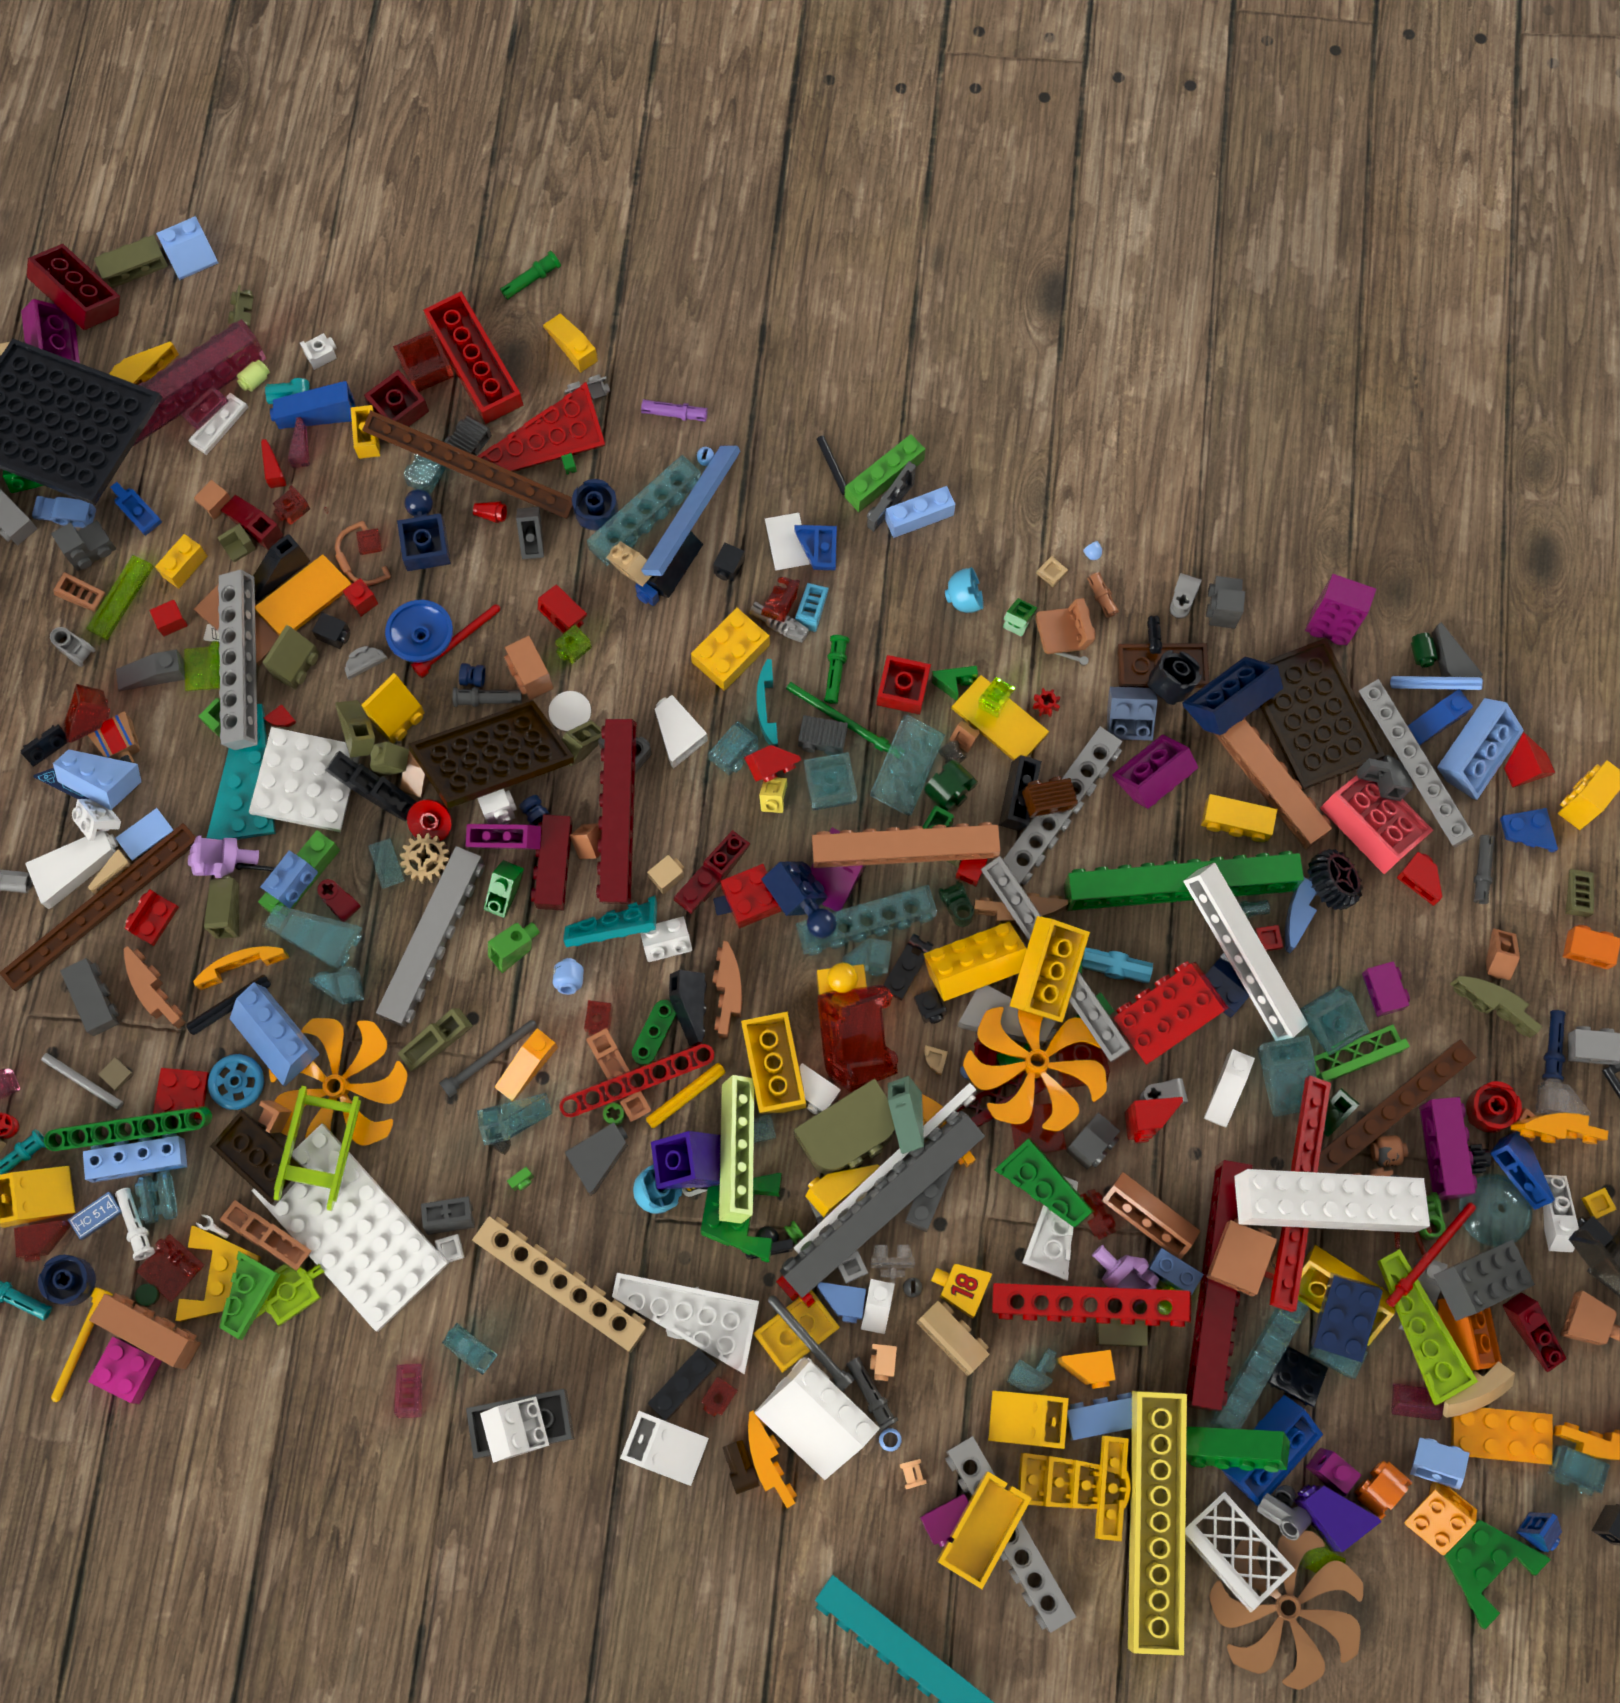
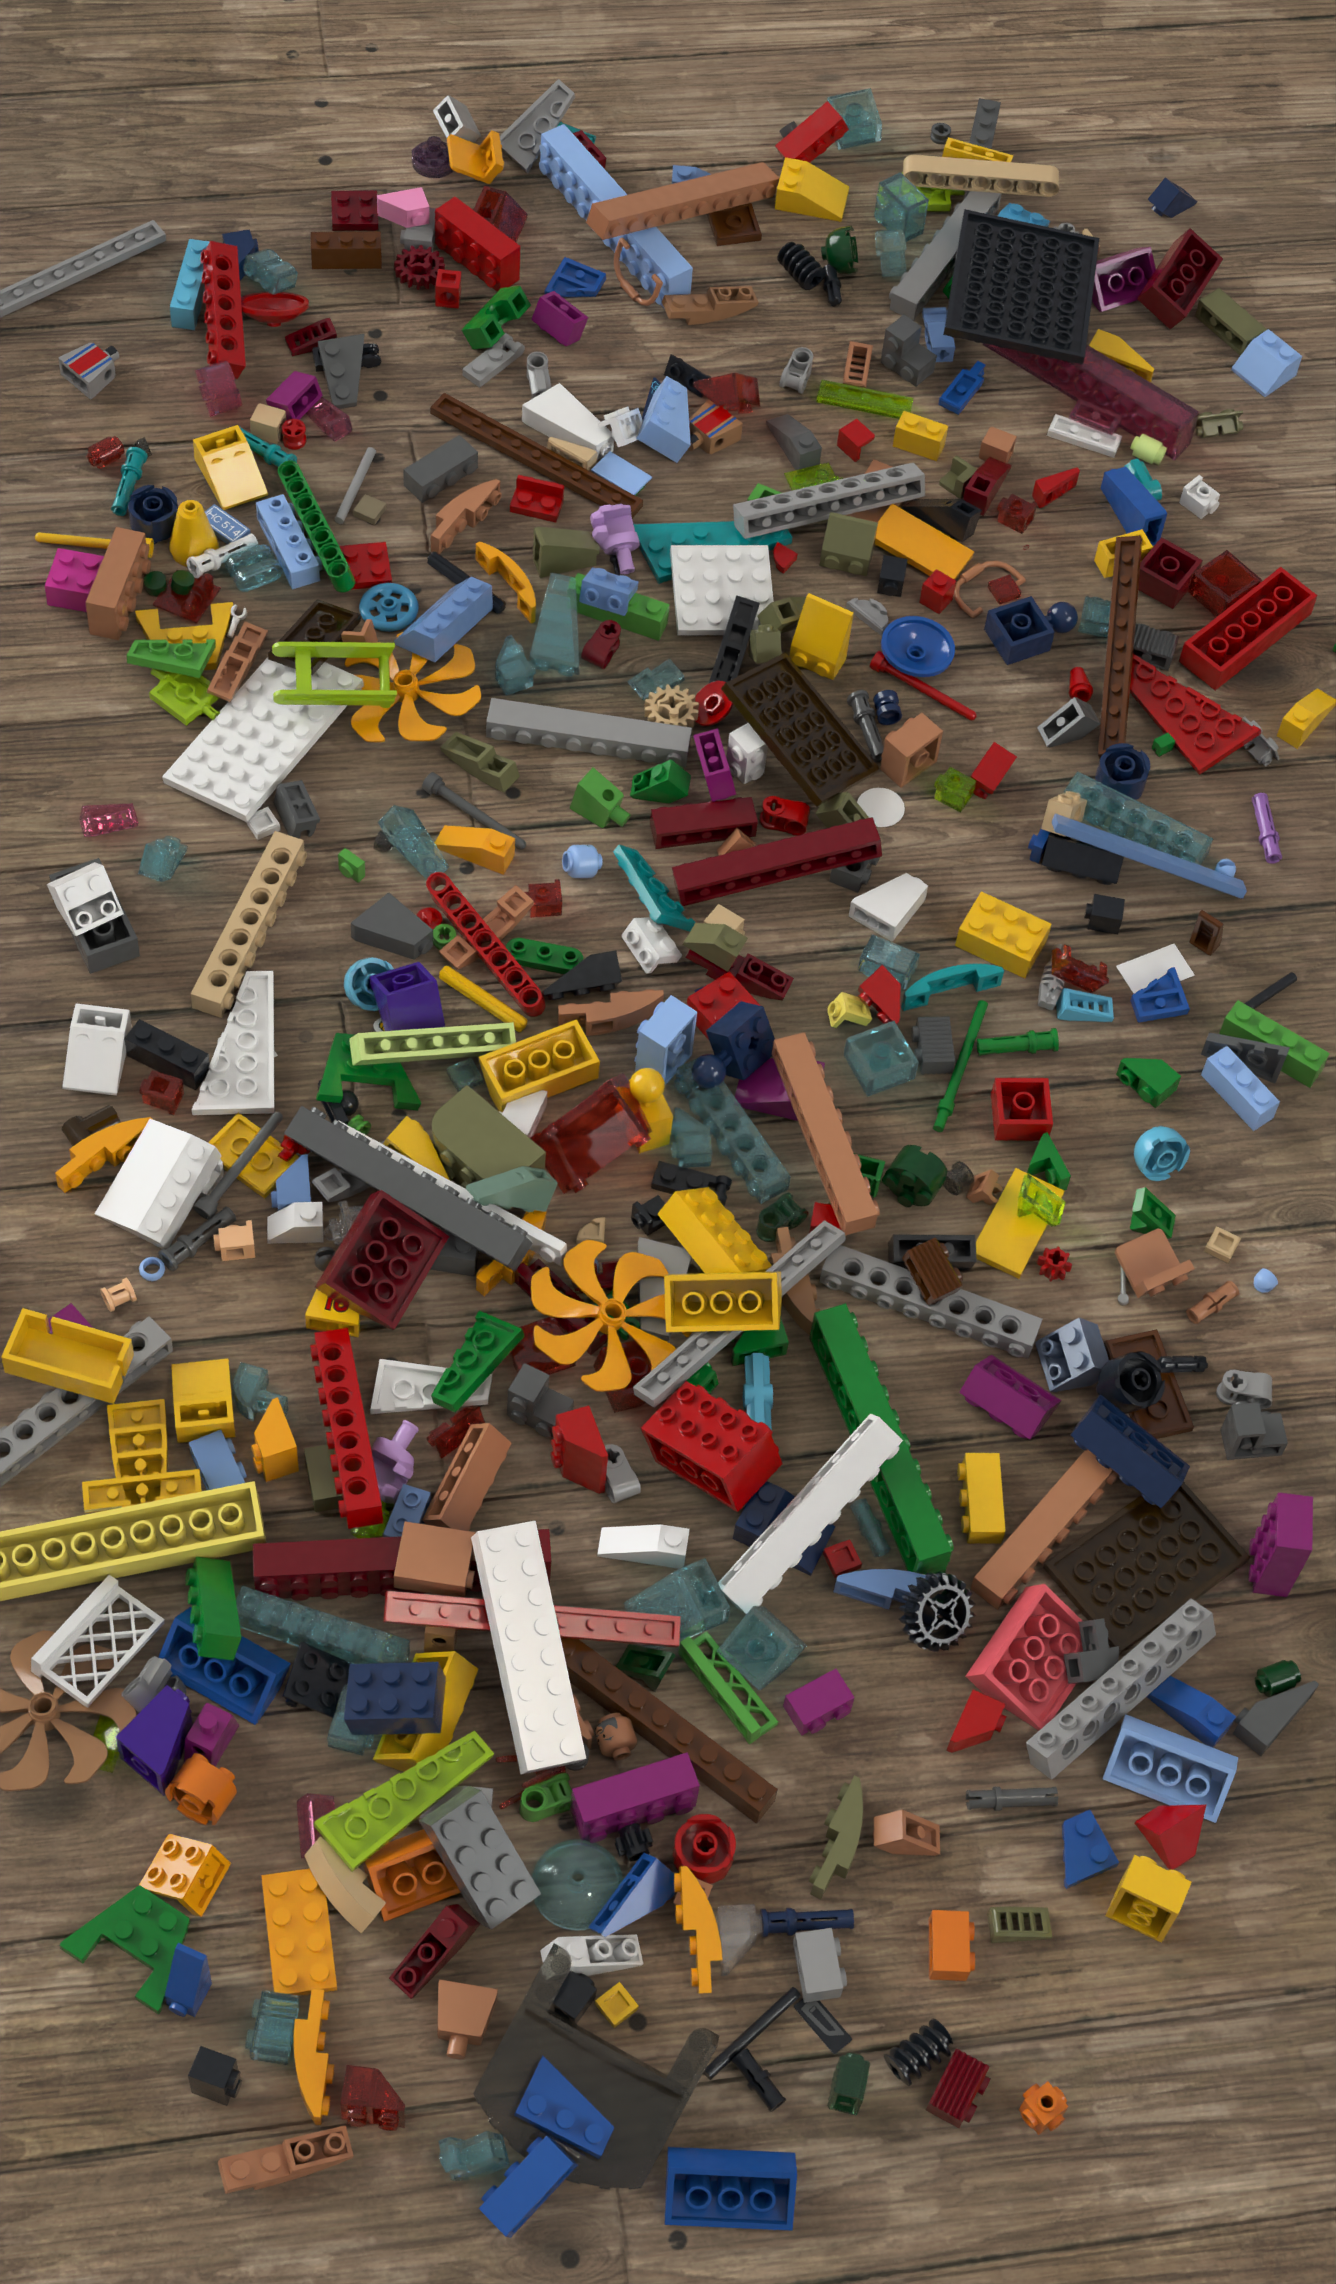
camera: 70 degrees right, 15 degrees down
clear red slope [14,1220,70,1262] -> none
clear pink slope [288,417,310,468] -> none
dark blue wheel [519,795,550,826] -> none
clear light blue plate [870,714,945,816] -> none
tan slope [916,1301,990,1376] -> none
red bar [1386,1202,1476,1307] -> none
light blue axle [1390,676,1483,690] -> none
light blue brick [1410,1438,1470,1490] -> none
none -> yellow cone [169,500,219,567]
none -> dark green piece [171,570,195,595]
none -> dark red slope [315,1190,450,1330]
none -> red tile [416,907,442,929]
none -> light blue brick [634,995,697,1085]
none -> olive slope [682,923,748,972]
none -> red piece [759,796,811,836]
none -> green slope [1116,1058,1181,1108]
none -> reddish brown slope [1189,910,1224,956]

